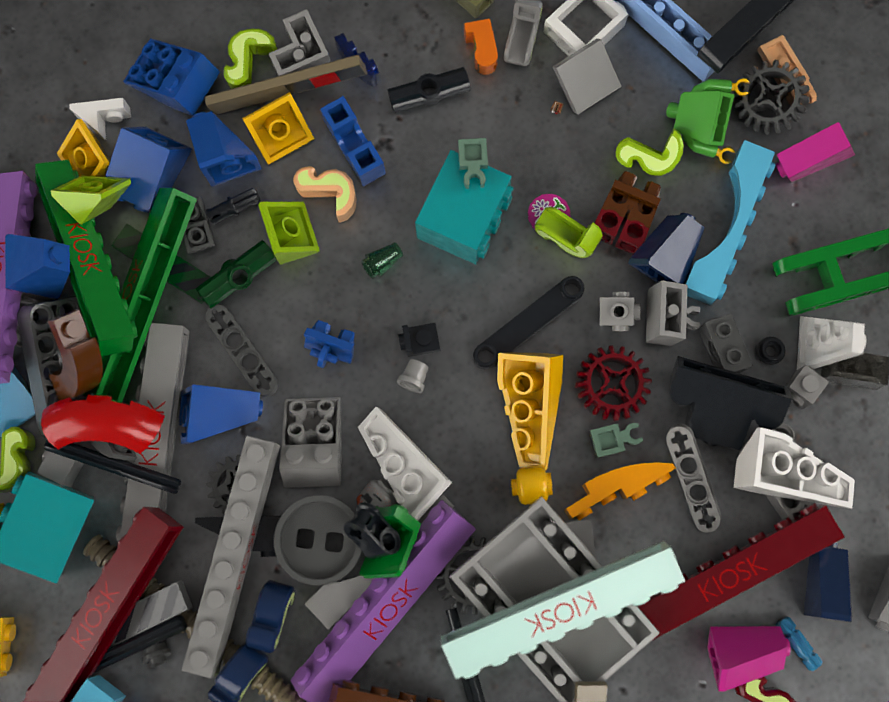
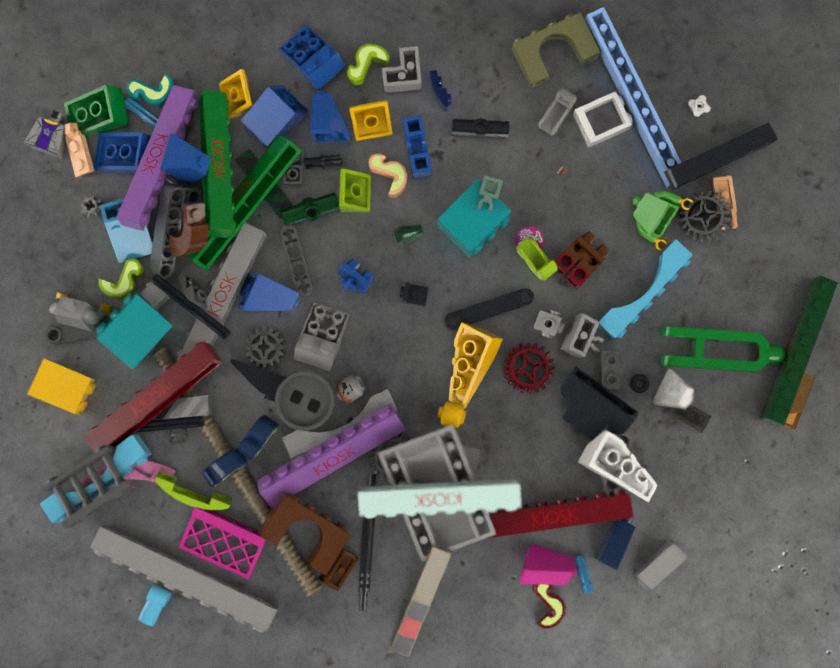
camera: 15 degrees right, 5 degrees up
red brick [41,395,165,454] -> none
lime slope [51,175,131,225] -> none
white slope [69,98,131,140] -> none
light grey brick [182,436,280,678] -> none
dark tan tile [205,55,367,115] -> none
black piece [344,502,401,559] -> none
white wing [358,407,452,520] -> none
green bracket [360,504,421,578] -> none
light grey piece [397,359,429,393] -> none
orange leg [464,18,498,75] -> none
light grey tile [553,39,622,115] -> none
light orange slope [564,462,676,521] -> none
sand green plate [589,423,643,458] -> none
animal [616,128,684,176] -> none
slope [628,213,705,284] -> none
light grey beam [666,424,721,533] -> none
dark pink slope [776,122,855,182] -> none
light grey brick [785,365,829,409] -> none

